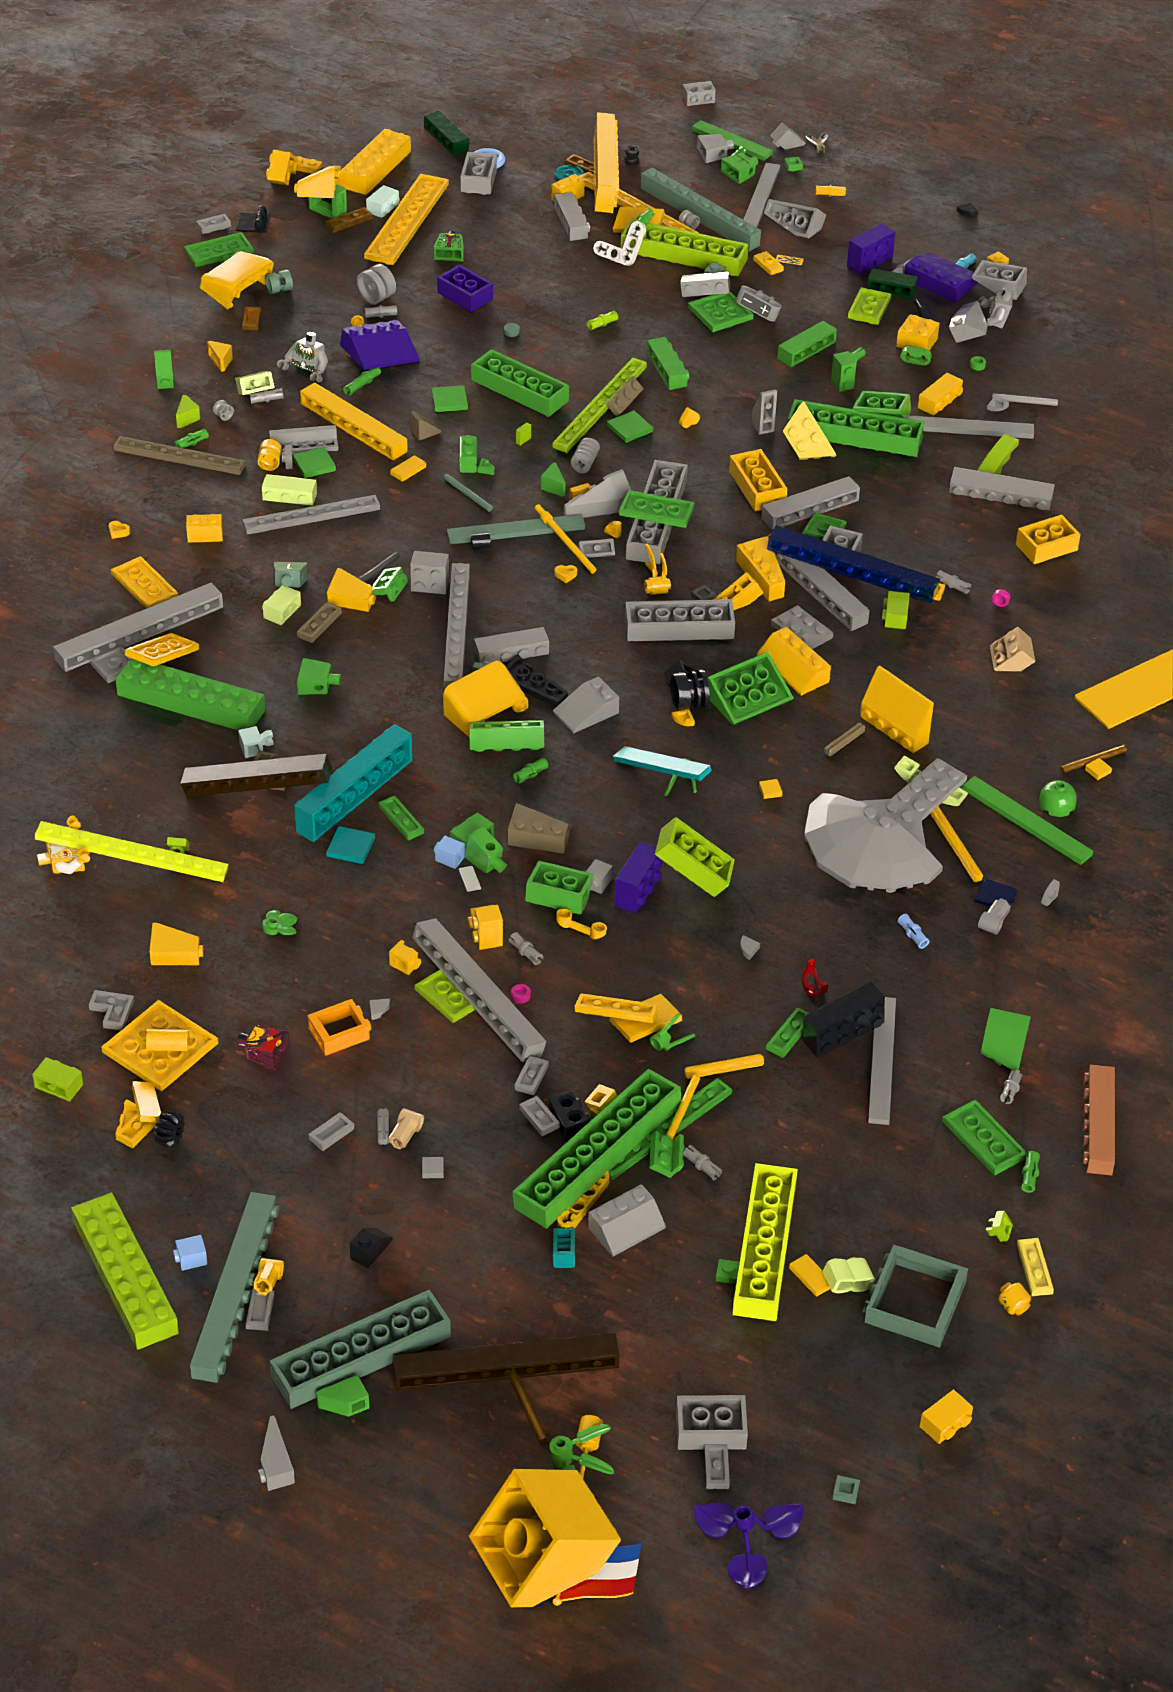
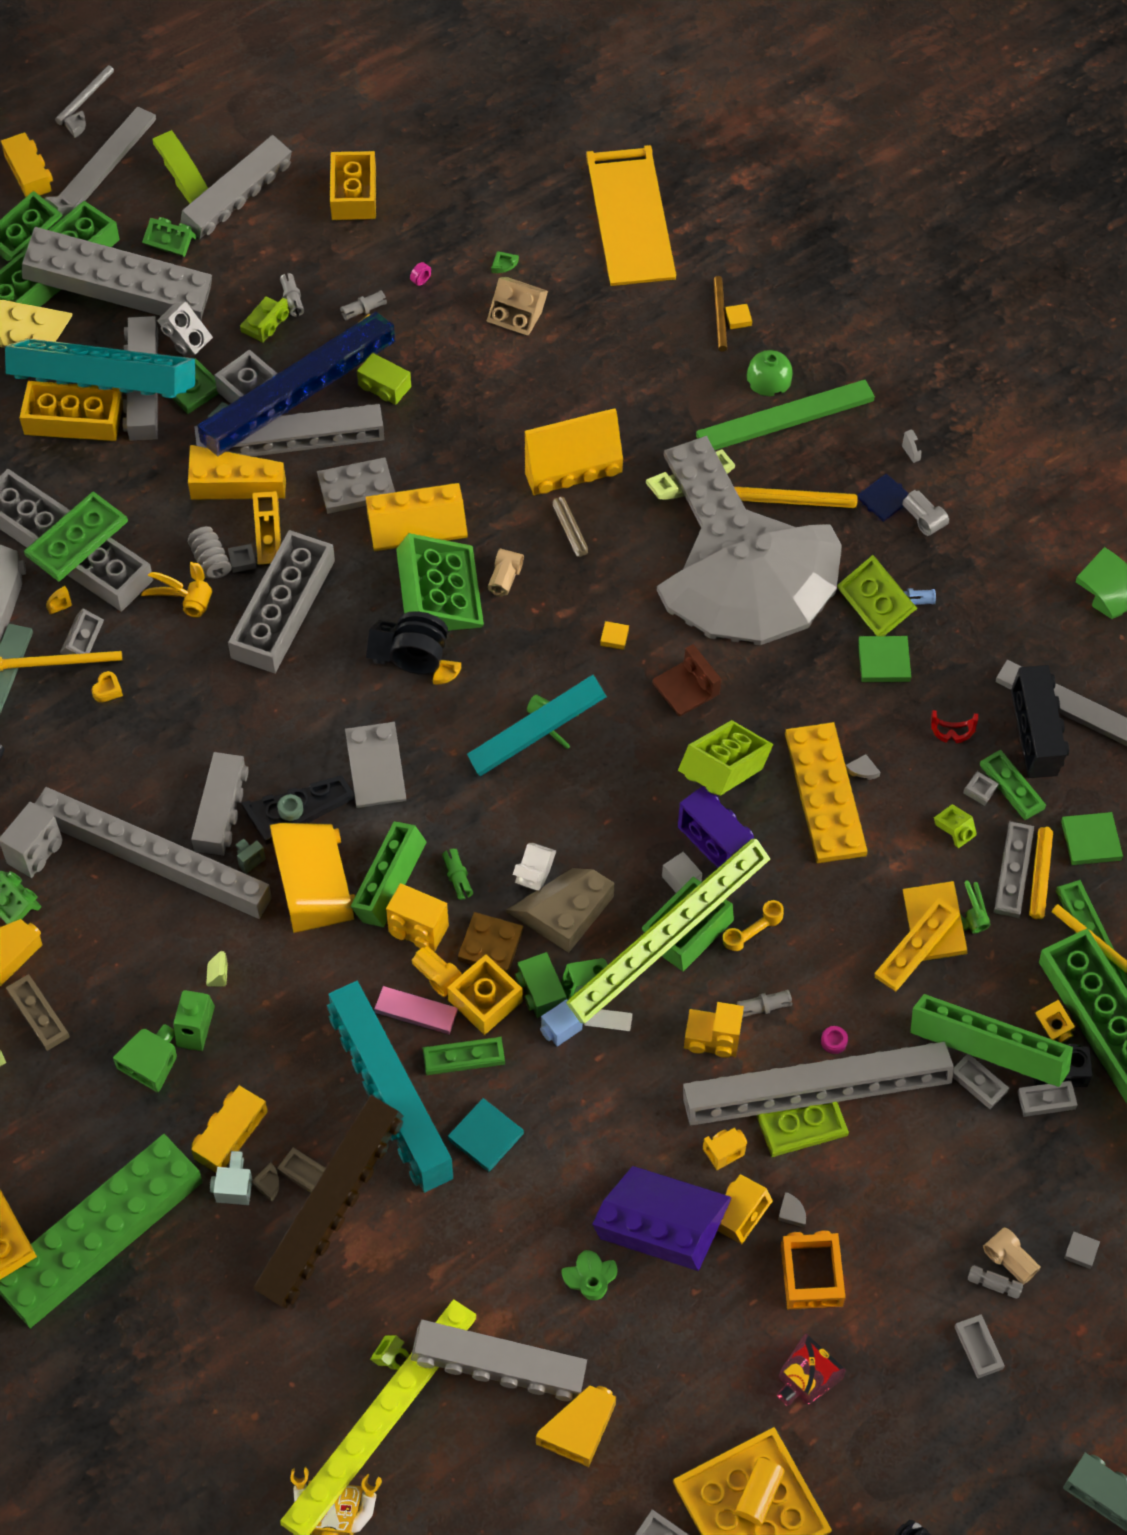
camera: 65 degrees left, 15 degrees up
none -> teal brick [5,338,195,398]
none -> light grey brick [22,227,212,321]
none -> light grey plate [44,196,76,217]
none -> bright green bracket [142,217,197,257]
none -> light grey brick [157,301,213,356]
none -> bright green torso [174,990,215,1051]
none -> light grey piece [188,526,232,579]
none -> yellow brick [191,1085,268,1173]
none -> yellowish green slope [206,951,228,986]
none -> lime bracket [240,296,289,343]
none -> sand green tile [277,794,303,821]
none -> light grey pin [280,273,304,317]
none -> bright pink tile [374,986,458,1035]
none -> yellow brick [386,883,449,952]
none -> light grey brick [411,1320,587,1401]
none -> yellow piece [412,946,462,997]
none -> yellow brick [447,954,523,1035]
none -> pearl gold plate [458,912,523,974]
none -> tan piece [488,548,524,597]
none -> bright green tile [491,251,519,273]
none -> white brick [513,843,556,891]
none -> lime plate [566,839,770,1024]
none -> dark purple slope [592,1166,731,1271]
none -> copper bracket [652,644,721,716]
none -> yellow brick [717,1174,772,1245]
none -> yellow plate [785,722,868,863]
none -> lime tile [837,555,917,636]
none -> bright green tile [858,636,911,682]
none -> bright green brick [910,994,1073,1087]
none -> lime bracket [934,804,977,848]
none -> light grey tile [963,771,999,806]
none -> light grey tile [994,821,1034,918]
none -> bright green tile [1061,812,1123,865]

